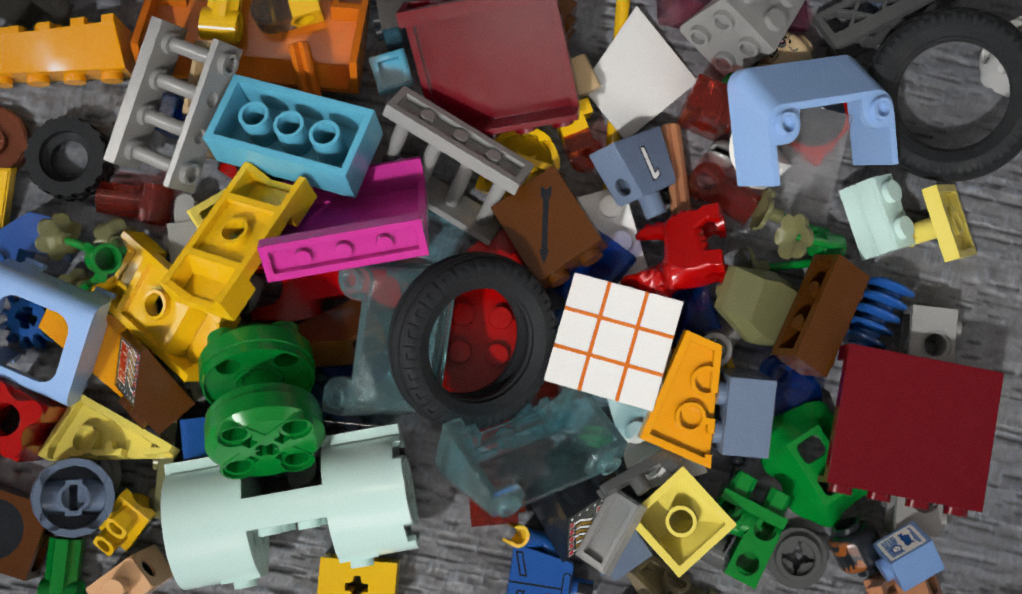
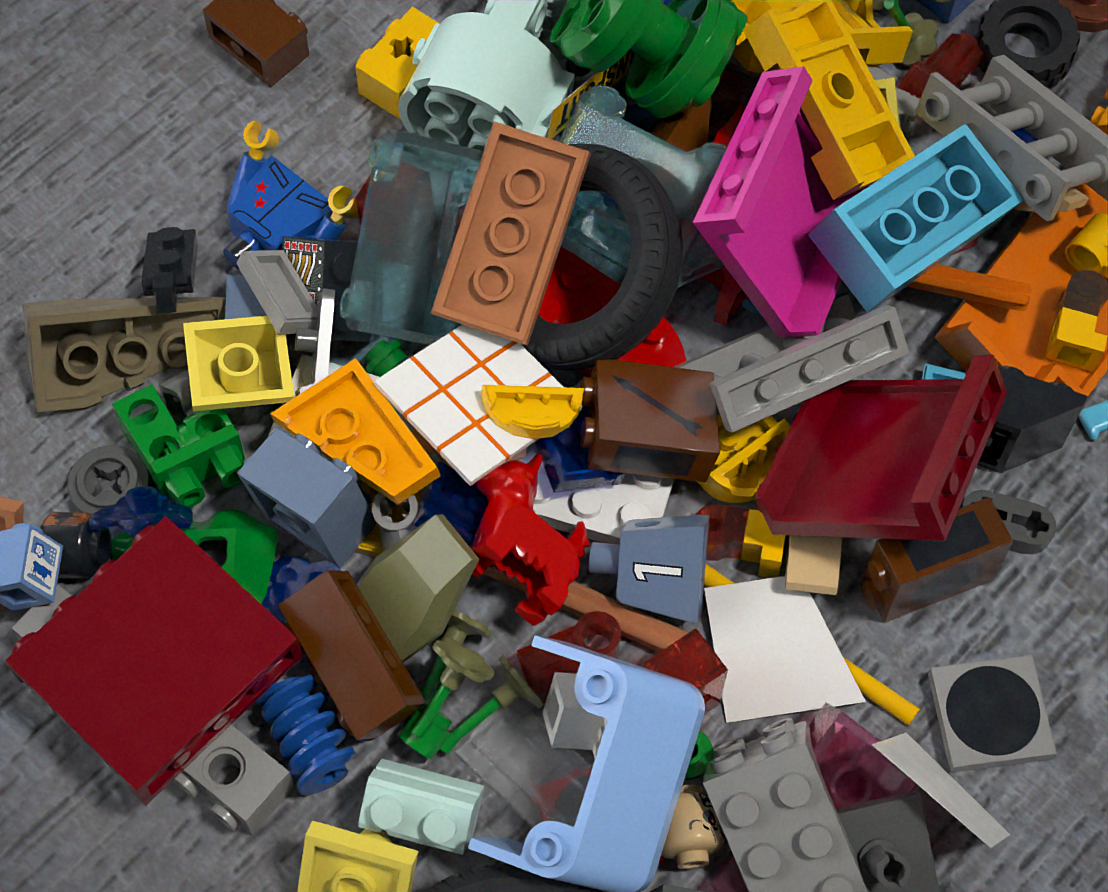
camera: 125 degrees right, 20 degrees down
none -> clear blue plate [89,486,193,537]
none -> nougat tile [431,122,591,346]
none -> yellow tile [481,385,584,439]

